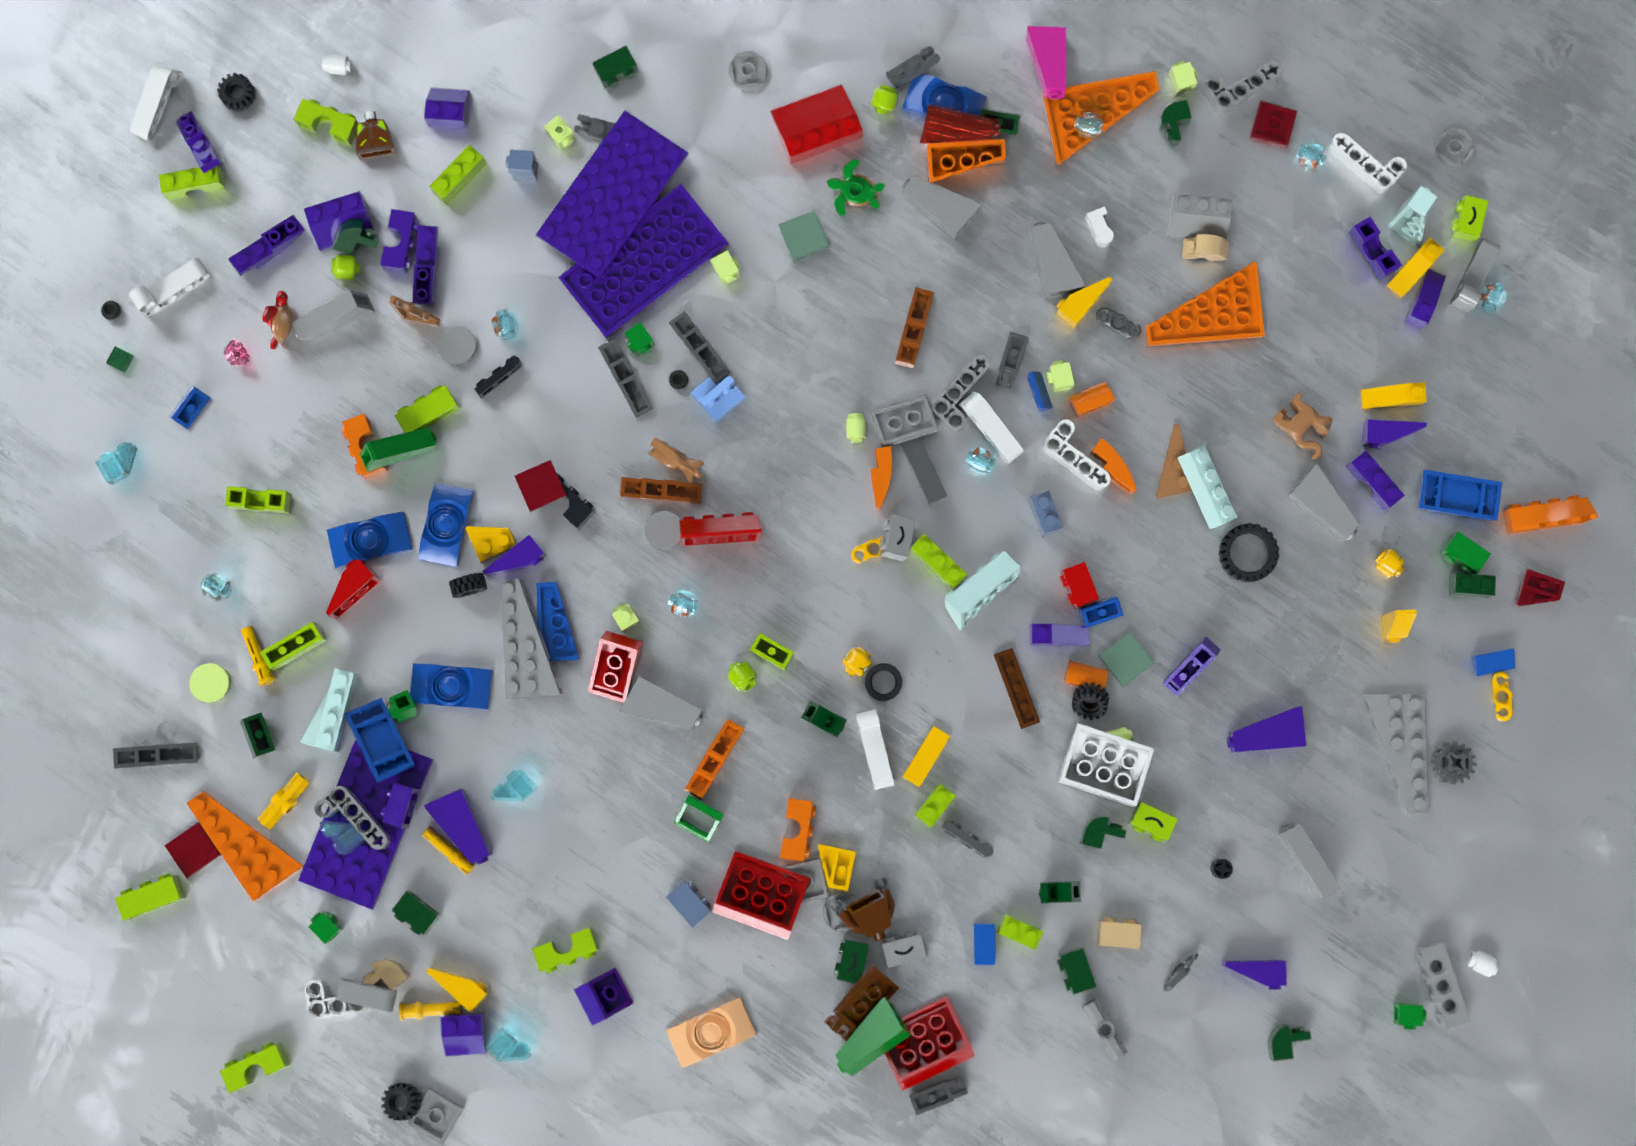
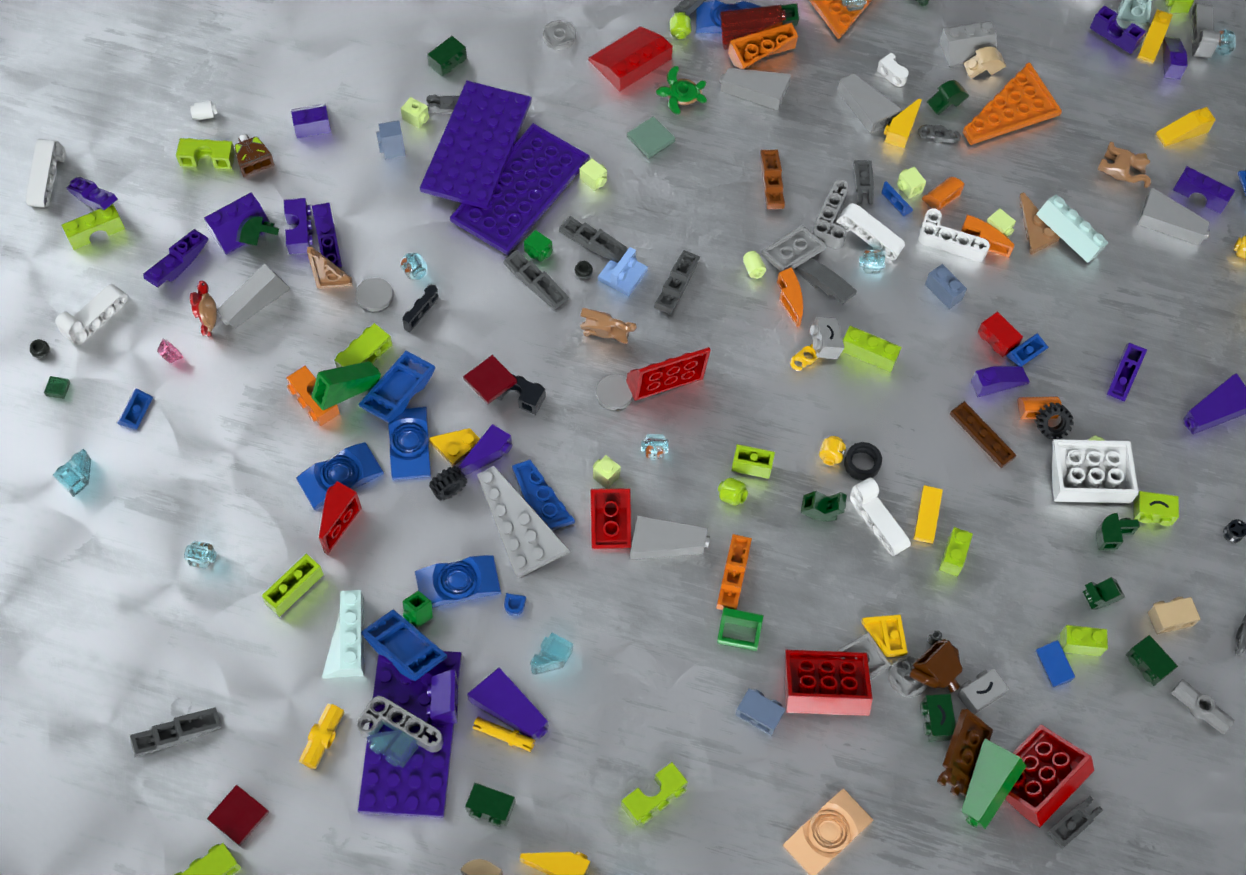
camera: 20 degrees left, 20 degrees down
orange wing [186,792,304,902] -> none
yellowish green tile [189,663,231,703] -> none
black tyre [217,73,256,111] -> none
lime arch [225,486,292,514] -> none
yellow pin [240,626,276,687] -> none
dark green brick [240,712,275,759] -> none
green brick [308,912,343,944] -> none
lime head [331,254,360,280] -> none
lime brick [429,144,487,205] -> none
dark purple slope [574,967,633,1026] -> none
dark orange slope [619,477,702,504] -> none
orange arch [780,798,816,862] -> none
dark grey hinge [941,821,993,858] -> none
light aqua wedge [945,551,1020,631] -> none
sand green tile [1099,632,1155,687] -> none
black tyre [1219,523,1280,583] -> none
dark purple slope [1362,419,1427,450] -> none
none -> blue slope [358,351,435,423]
none -> blue tile [504,593,526,616]
none -> dark grey slope [654,250,700,314]
none -> dark green brick [927,80,970,115]
none -> yellowish green brick [986,208,1016,237]

